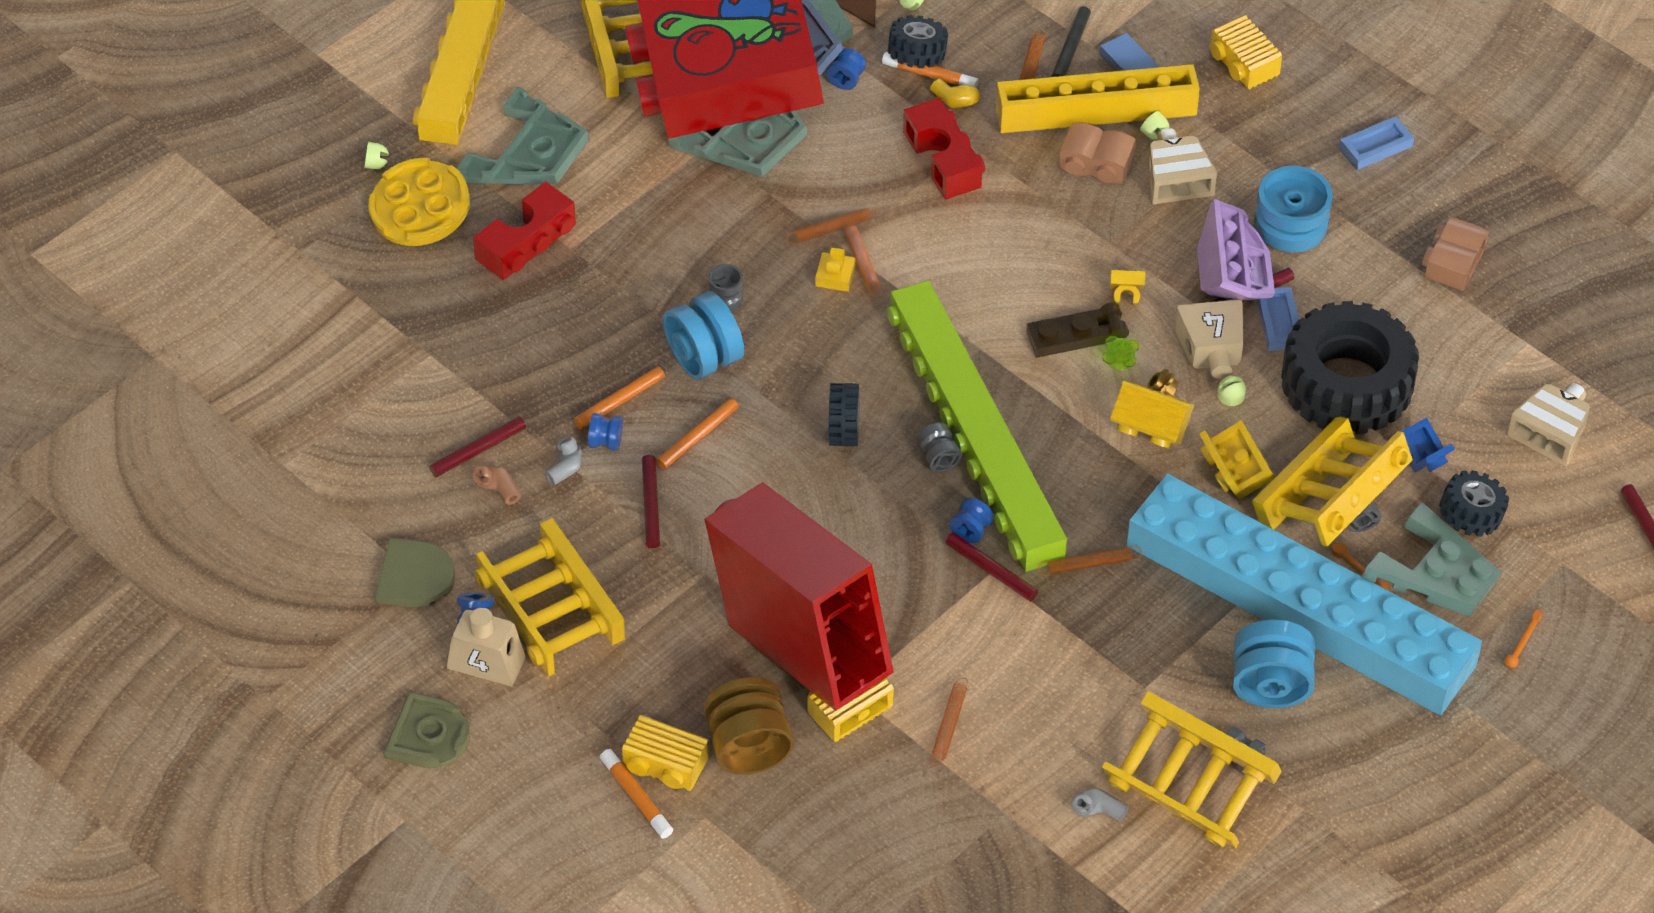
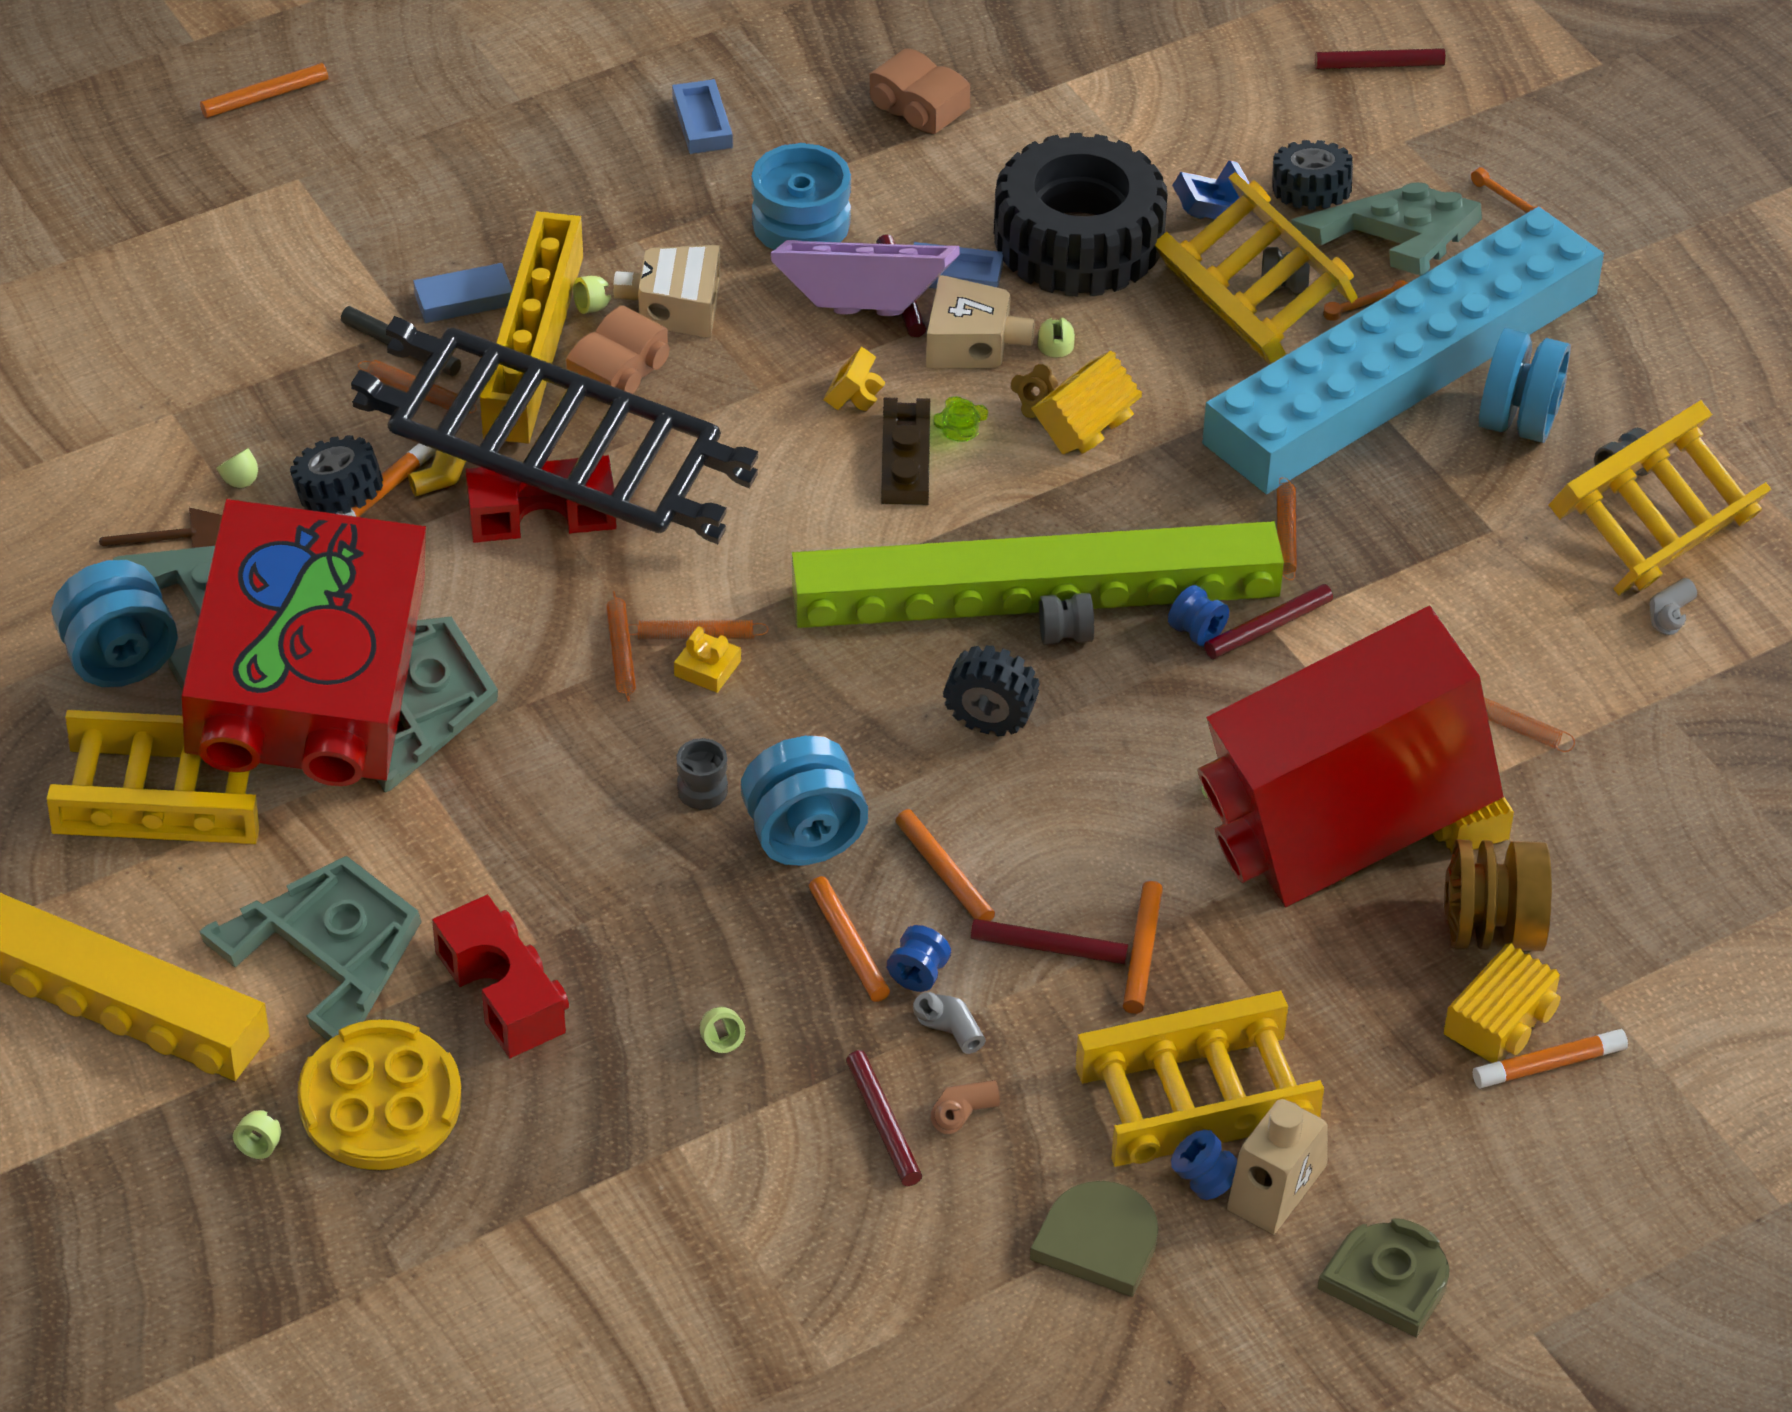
camera: 75 degrees left, 5 degrees down
yellow bracket [1199,420,1275,500] -> none
yellow brick [1209,15,1282,90] -> none
tan torso [1507,383,1590,467] -> none
none -> black bar [351,316,759,545]
none -> yellowish green hinge [700,1006,745,1053]
none -> orange bar [1123,881,1163,1014]

